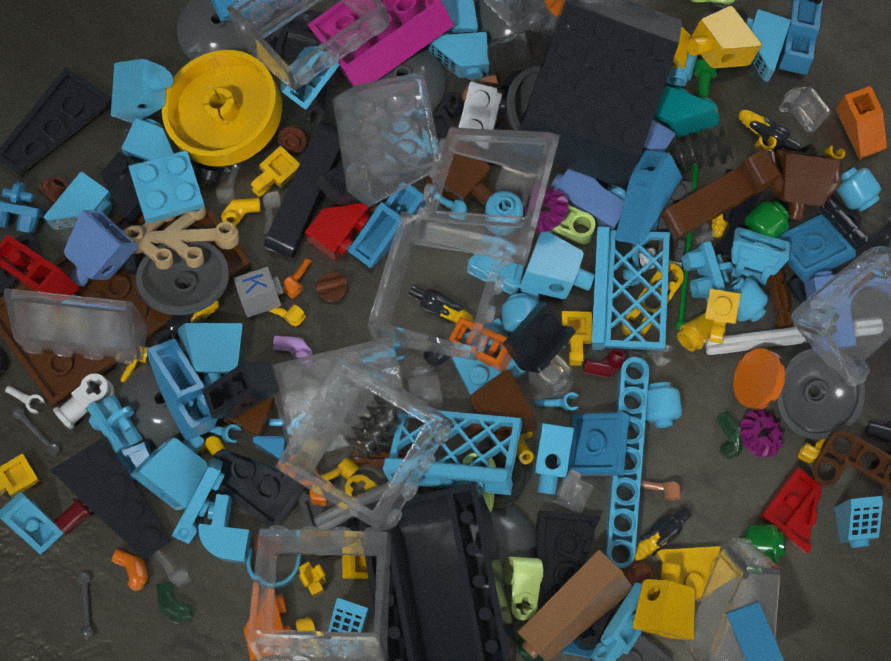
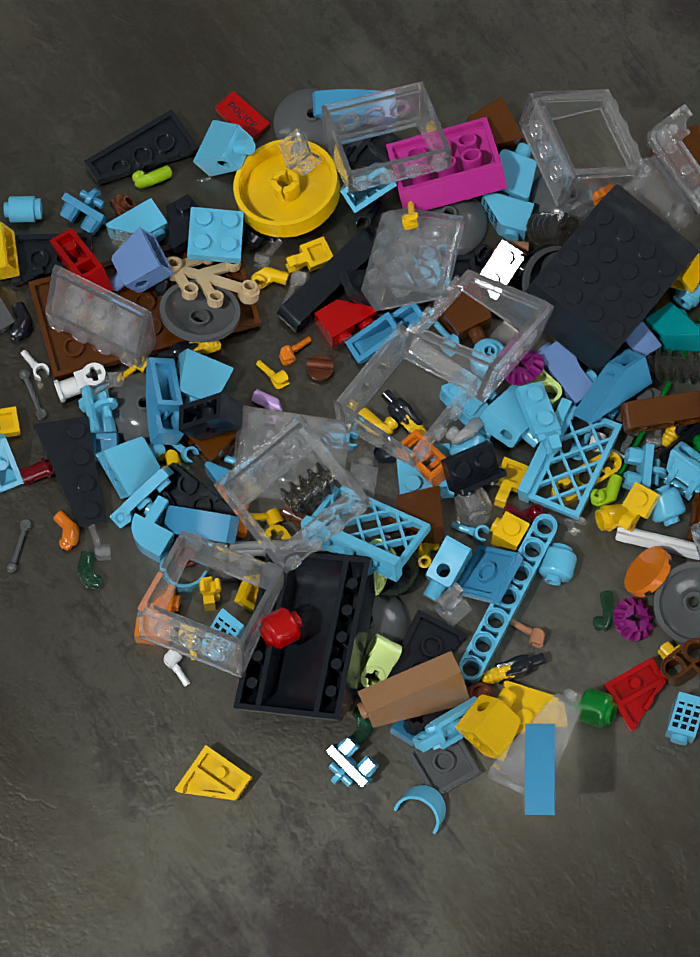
camera: 25 degrees right, 5 degrees down
medium azure slope [121,118,174,163] -> none
light grey brick [233,267,283,318] -> none
copper plate [278,125,310,153] -> none
none -> clear hand [93,371,124,395]
none -> lime arm [132,165,172,189]
none -> dark azure slope [163,505,240,544]
none -> red tile [215,91,270,142]
none -> red head [259,607,303,649]
none -> clear bracket [278,128,321,175]
none -> yellow arm [358,408,398,435]
none -> yellow hand [402,201,418,230]
none -> light grey arm [445,417,483,445]
none -> yellow brick [490,511,530,552]
none -> medium azure hinge [515,381,562,455]
none -> lime arm [590,474,623,507]

